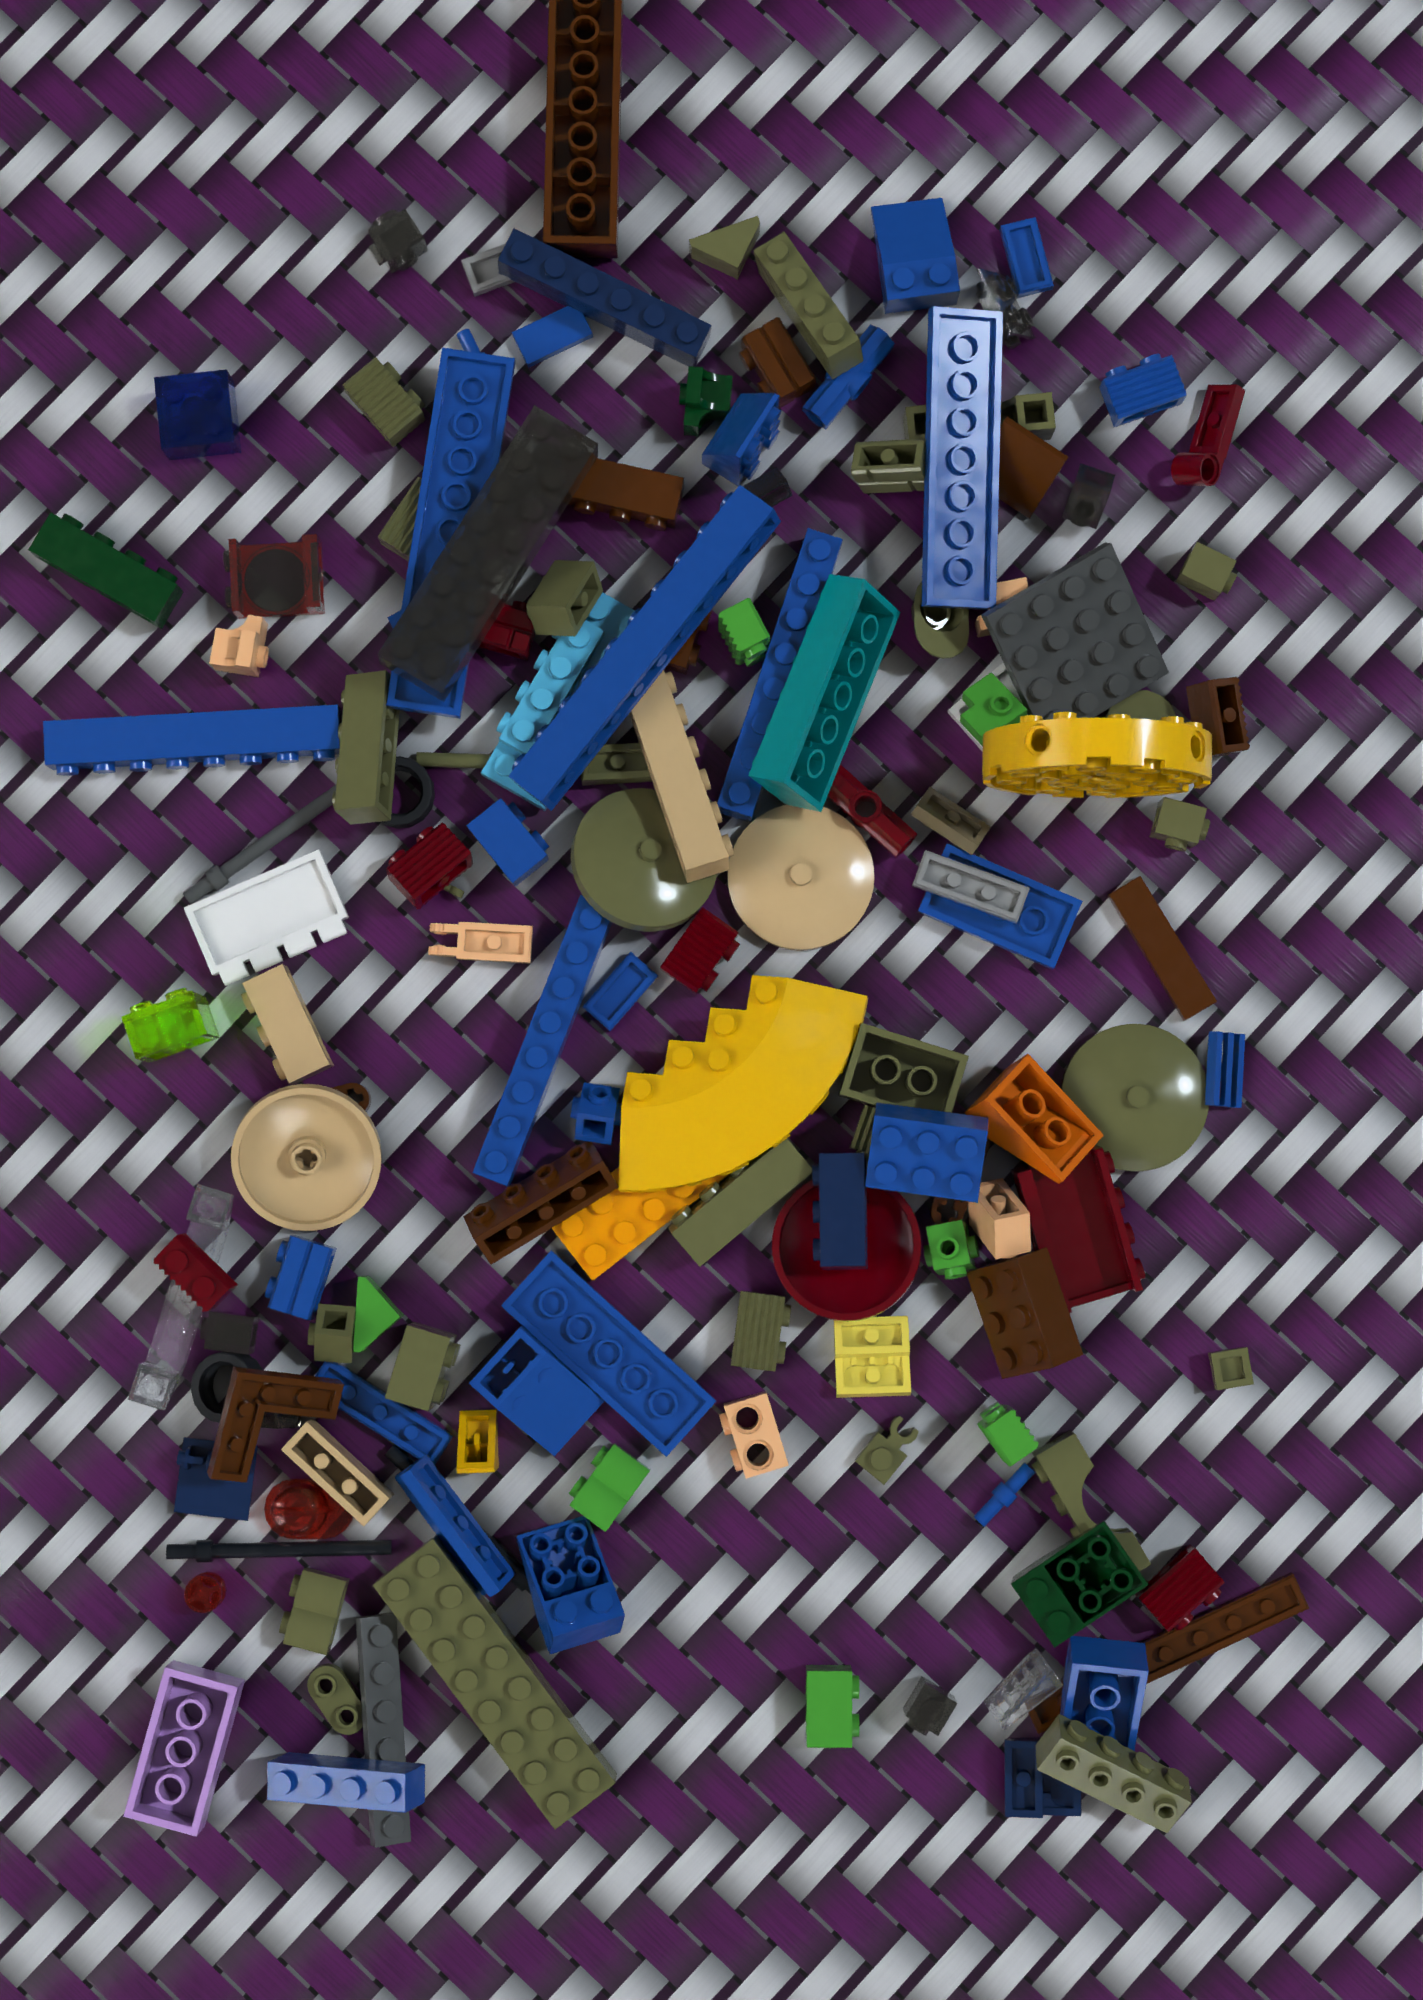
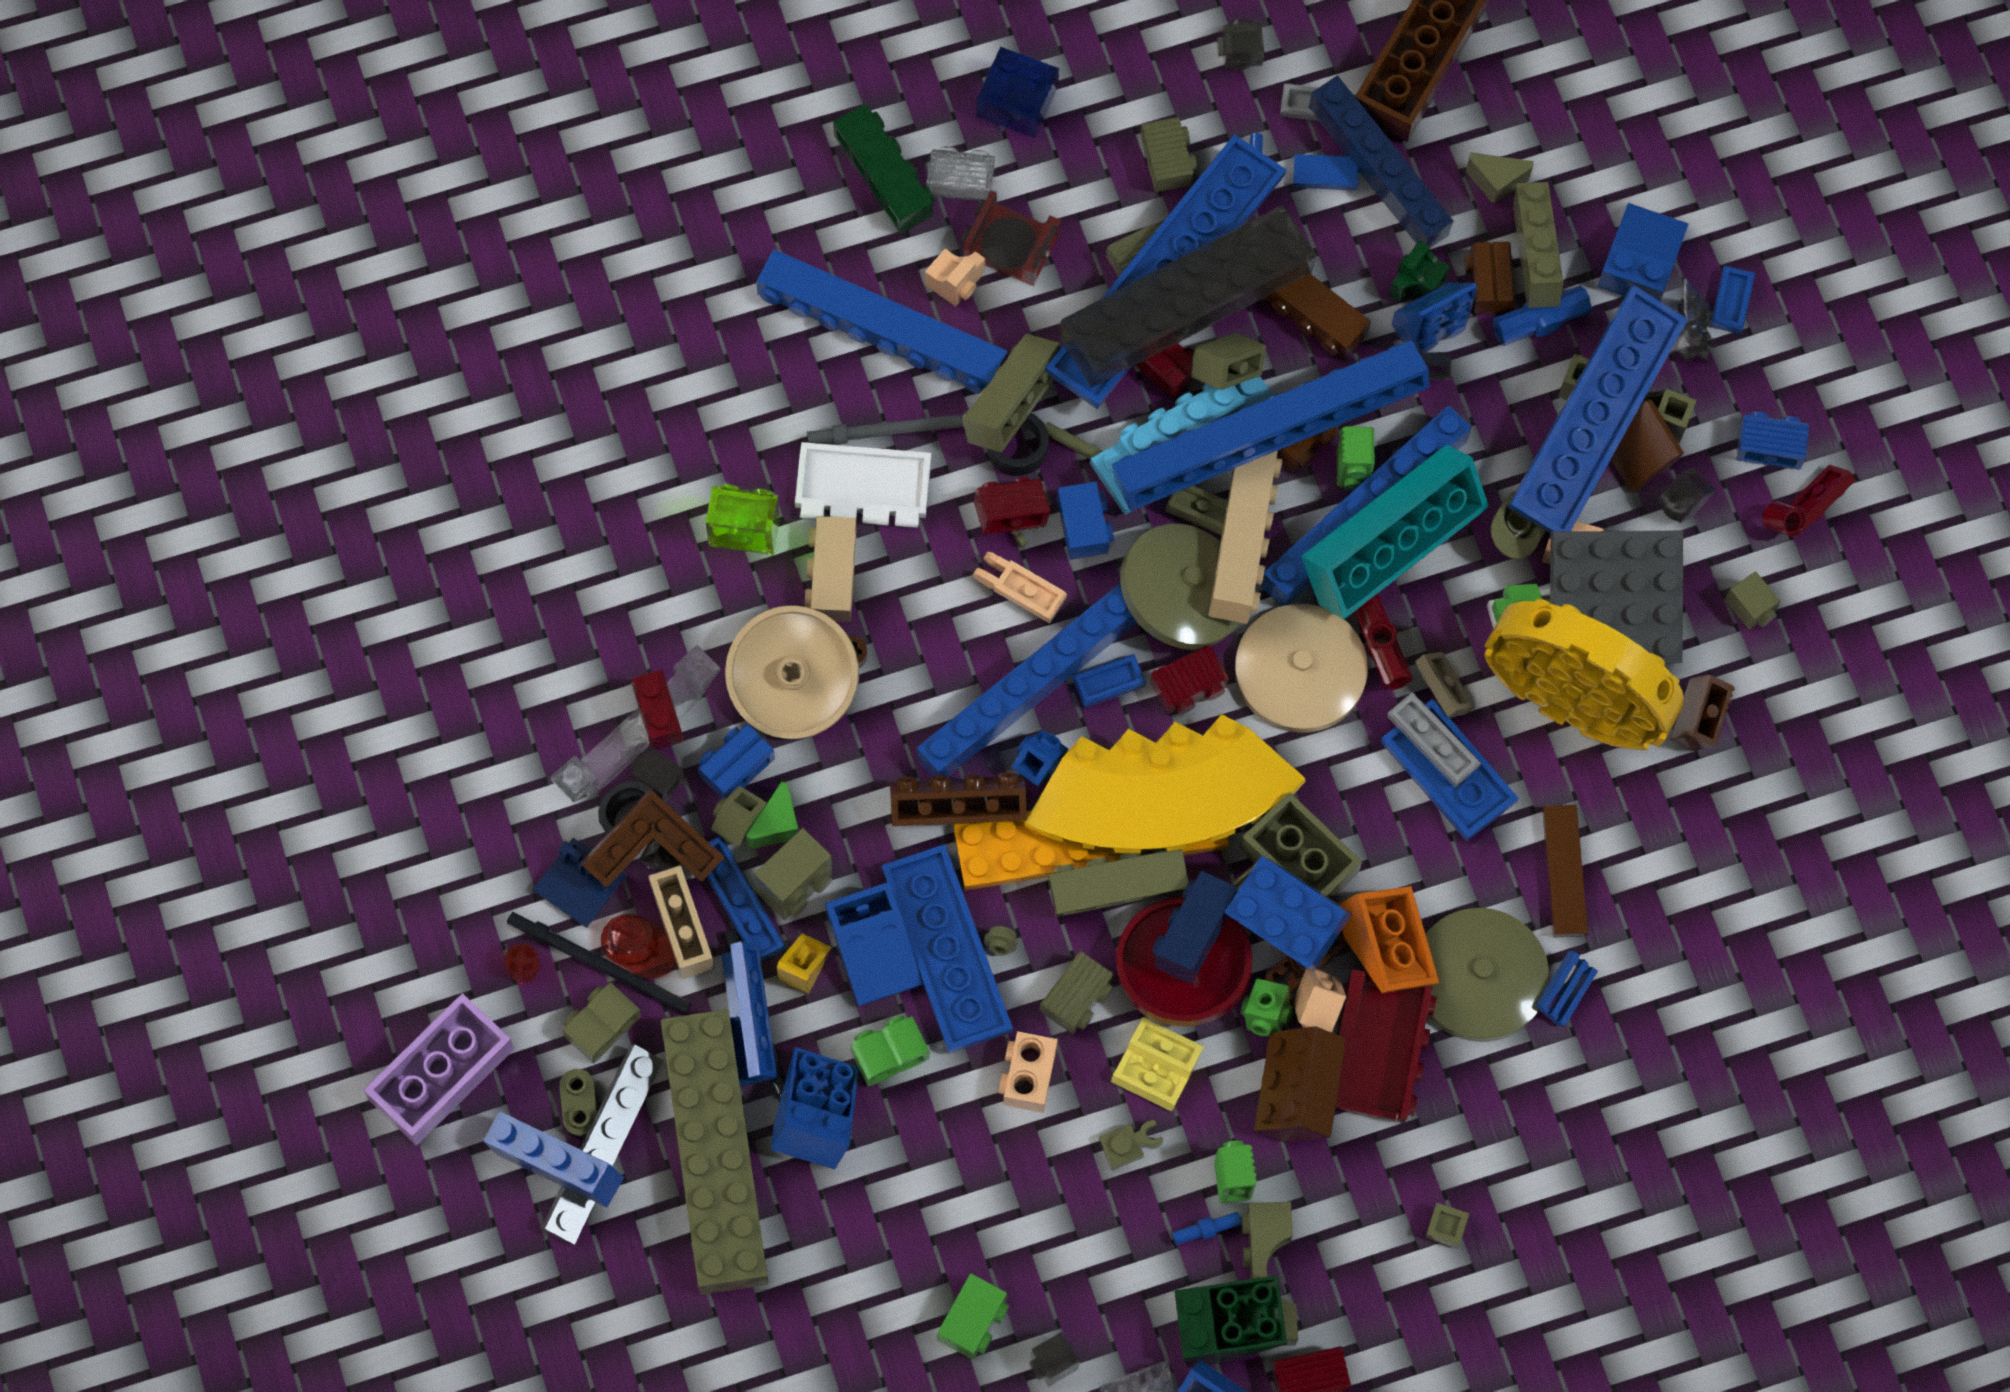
camera: 25 degrees right, 15 degrees down
olive brick [851,439,926,494] -> none
olive brick [1149,797,1210,851] -> none
none -> clear brick [927,146,995,203]
none -> olive plate [984,926,1018,956]

